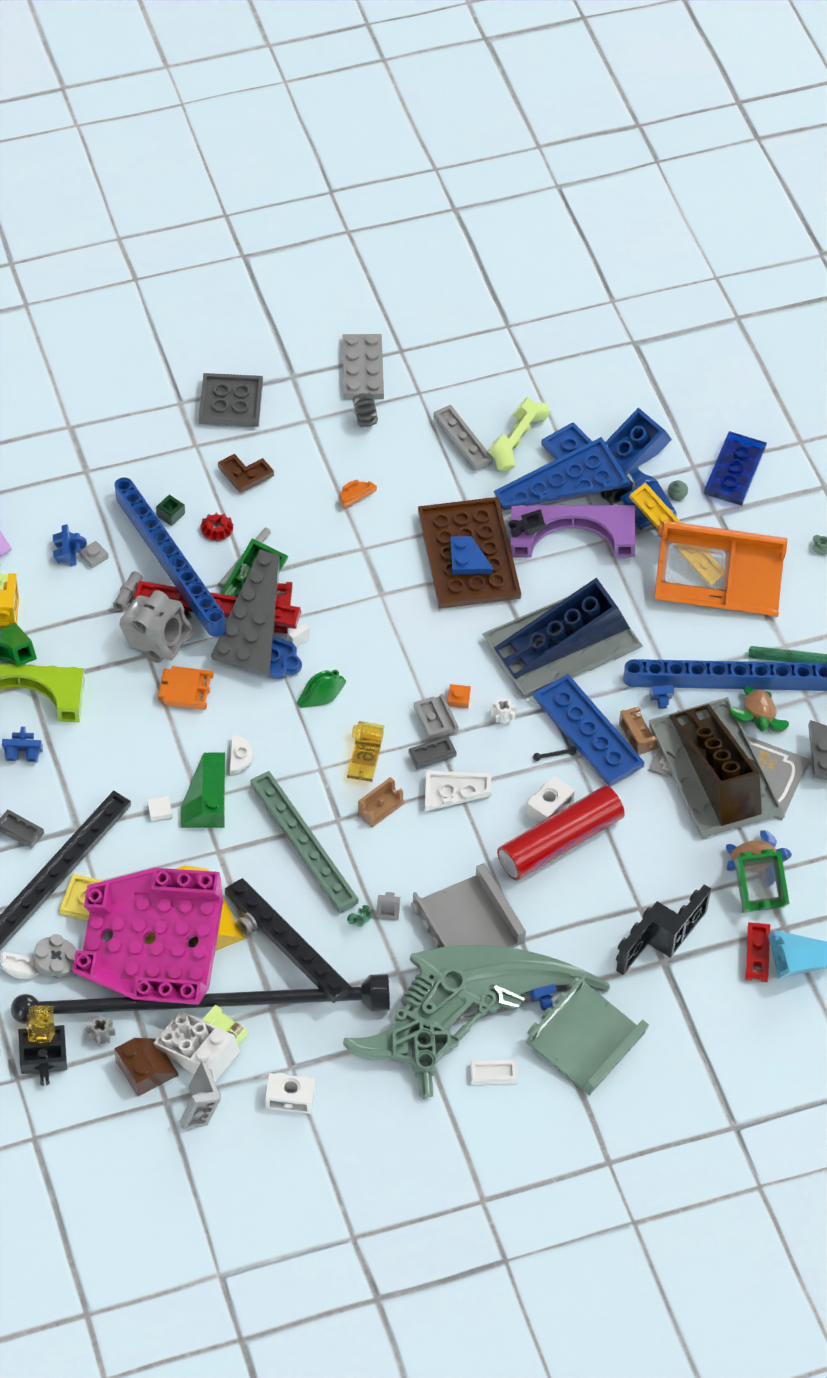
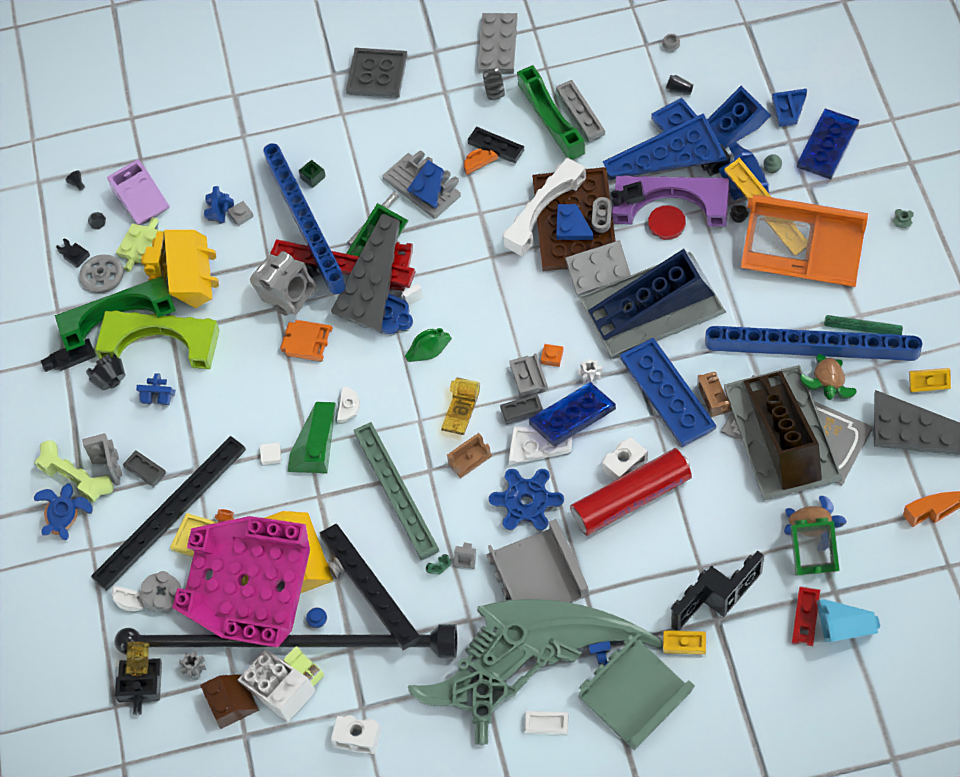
camera: 15 degrees right, 5 degrees up
light grey pin [113,571,143,611] -> none
light grey bracket [179,1061,221,1129] -> none
red gear [200,512,233,541] -> none
reddish brown plate [218,454,274,494] -> none
yellowish green plate [487,396,550,472] -> none
black hinge [533,746,576,761] -> none
blue tile [649,685,674,709] -> none
none -> yellow piece [164,229,219,308]
none -> orange plate [215,509,235,523]
none -> blue plate [306,608,327,628]
none -> light grey hinge [382,150,461,219]
none -> blue wing [407,160,444,209]
none -> black plate [467,126,525,164]
none -> blue plate [488,469,564,531]
none -> white arch [503,158,586,257]
none -> green arch [517,65,585,160]
none -> clear blue plate [529,382,616,447]
none -> light grey plate [565,240,631,294]
none -> light grey plate [592,197,612,233]
none -> red tile [648,205,686,240]
none -> light grey plate [662,34,680,51]
none -> yellow plate [663,630,706,655]
none -> black cone [666,74,694,95]
none -> black plate [730,205,748,223]
none -> blue wing [772,88,807,127]

